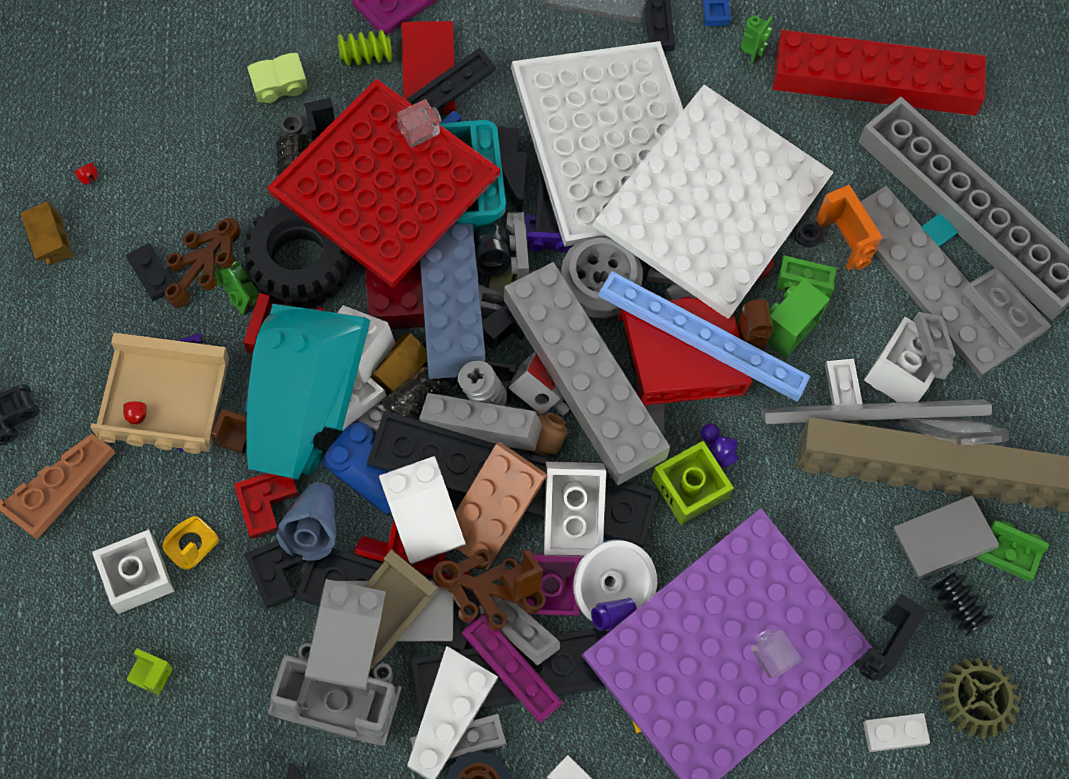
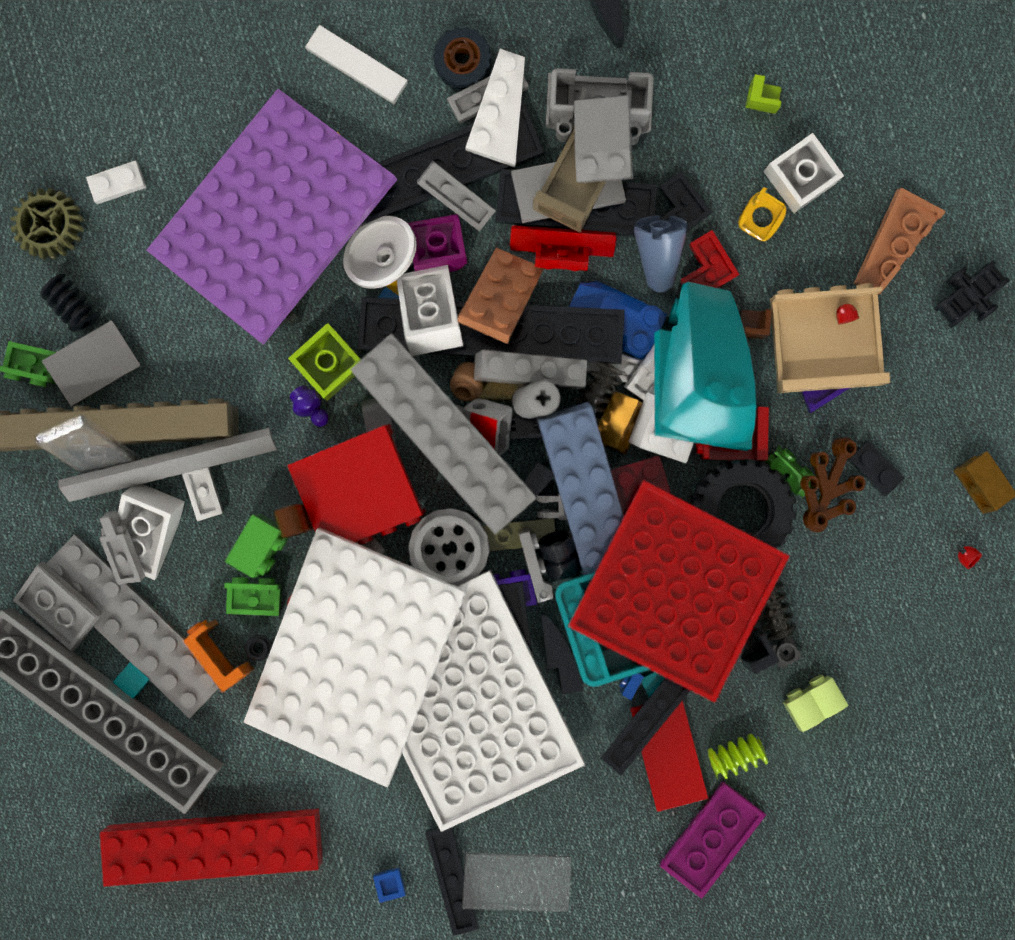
camera: 175 degrees right, 20 degrees up
white slope [379,456,466,565] -> none
clear brick [397,99,441,148] -> none
reddish brown plant [432,549,546,631] -> none
magenta tile [462,613,563,724] -> none
reddish brown panel [501,549,543,602] -> none
dark purple cone [591,598,637,631] -> none
light blue tile [598,271,811,402] -> none
bright green hinge [741,16,773,64] -> none
clear brick [750,628,802,678] -> none
black panel [854,594,927,682] -> none

